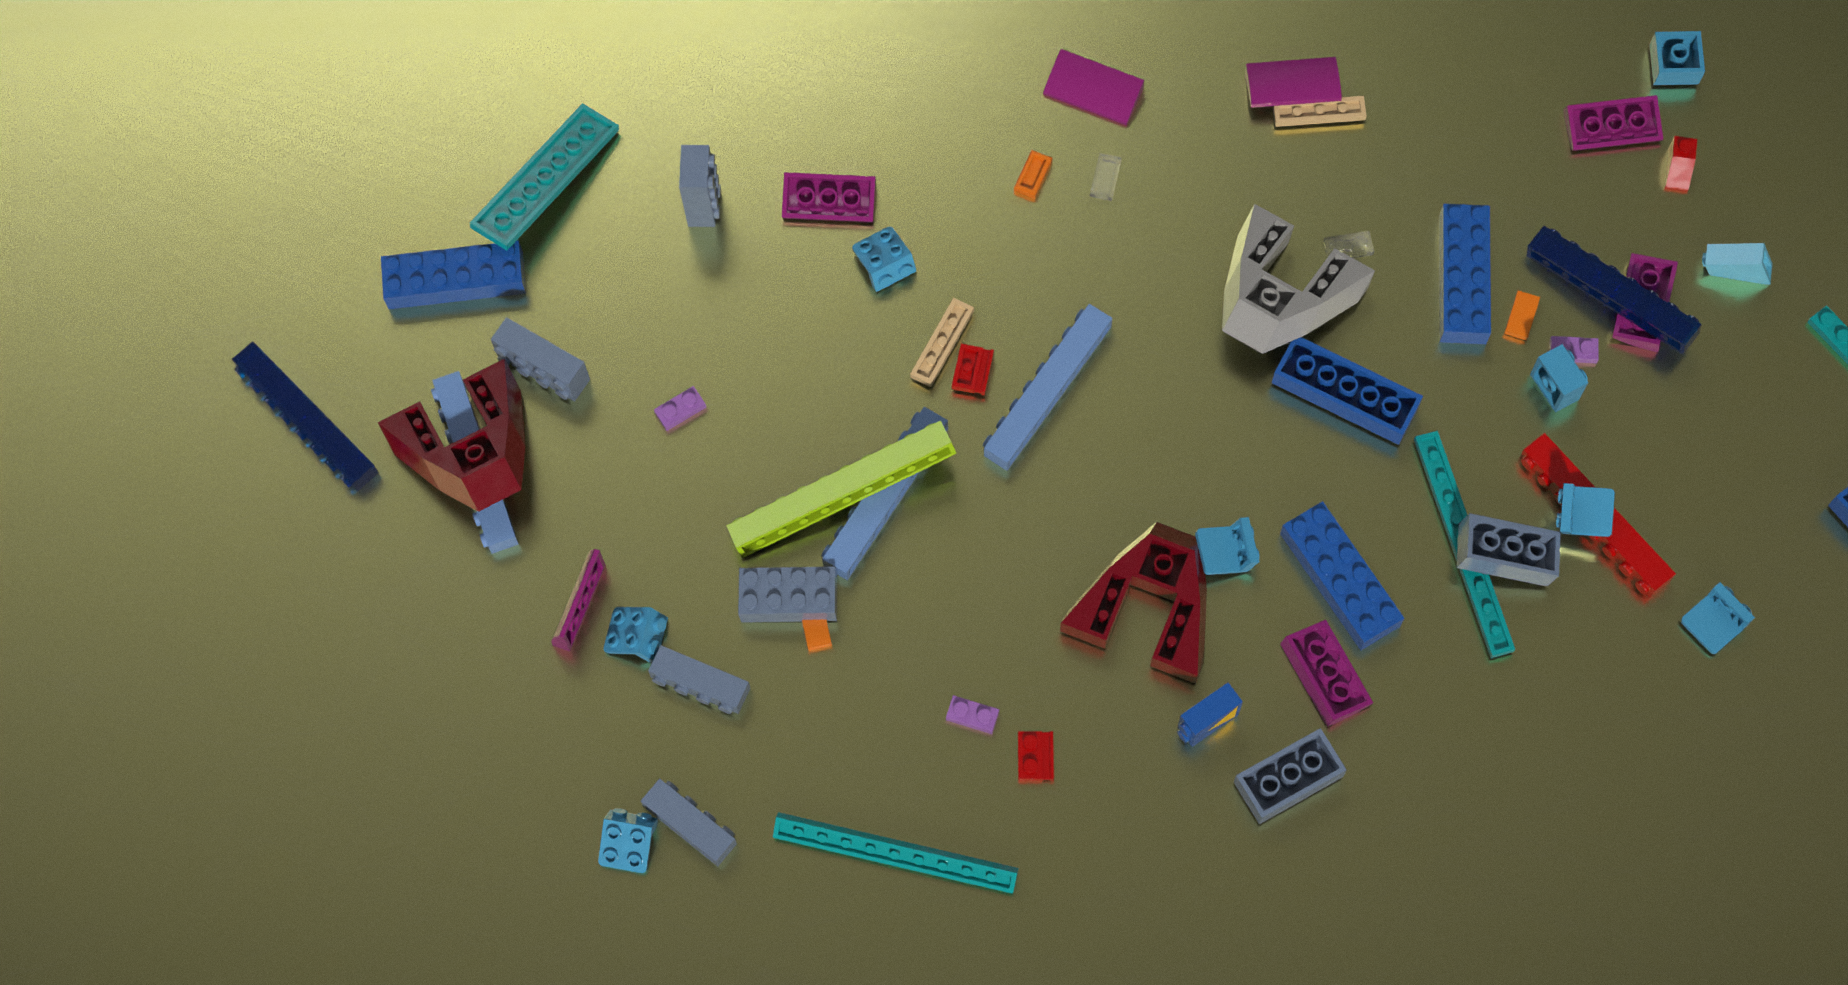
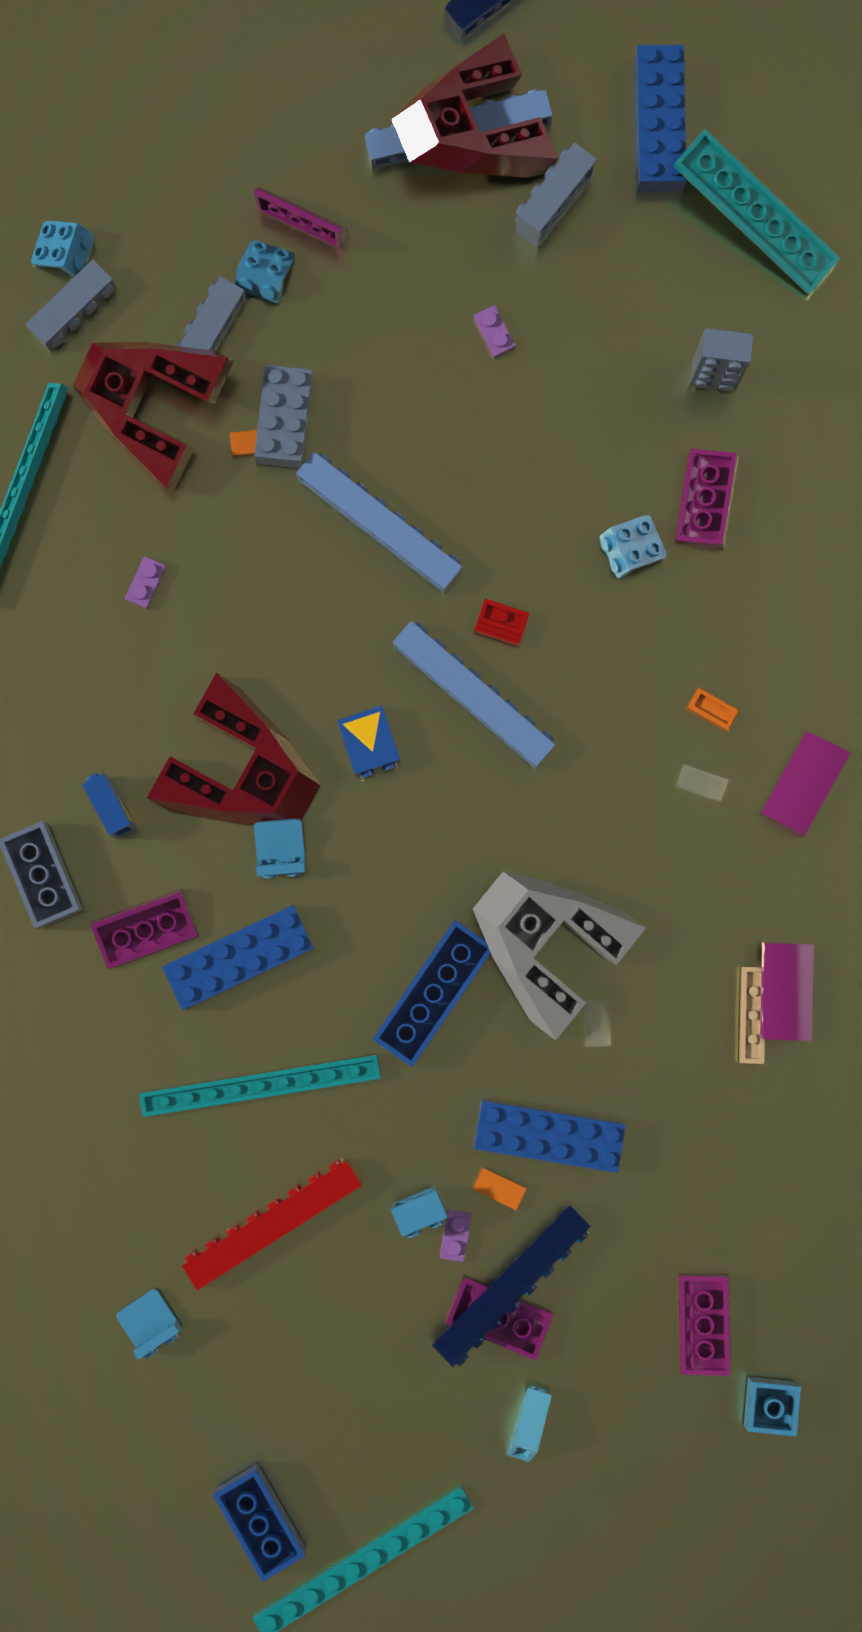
camera: 90 degrees right, 15 degrees up
lime brick [726,420,957,558] -> none
tan plate [910,298,974,387] -> none
red plate [1018,731,1054,781] -> none
sand blue brick [1456,513,1561,586] -> none
dark azure bracket [1556,483,1615,537] -> none
slope [1665,136,1698,192] -> none
none -> dark red piece [73,342,234,490]
none -> blue brick [337,706,401,779]

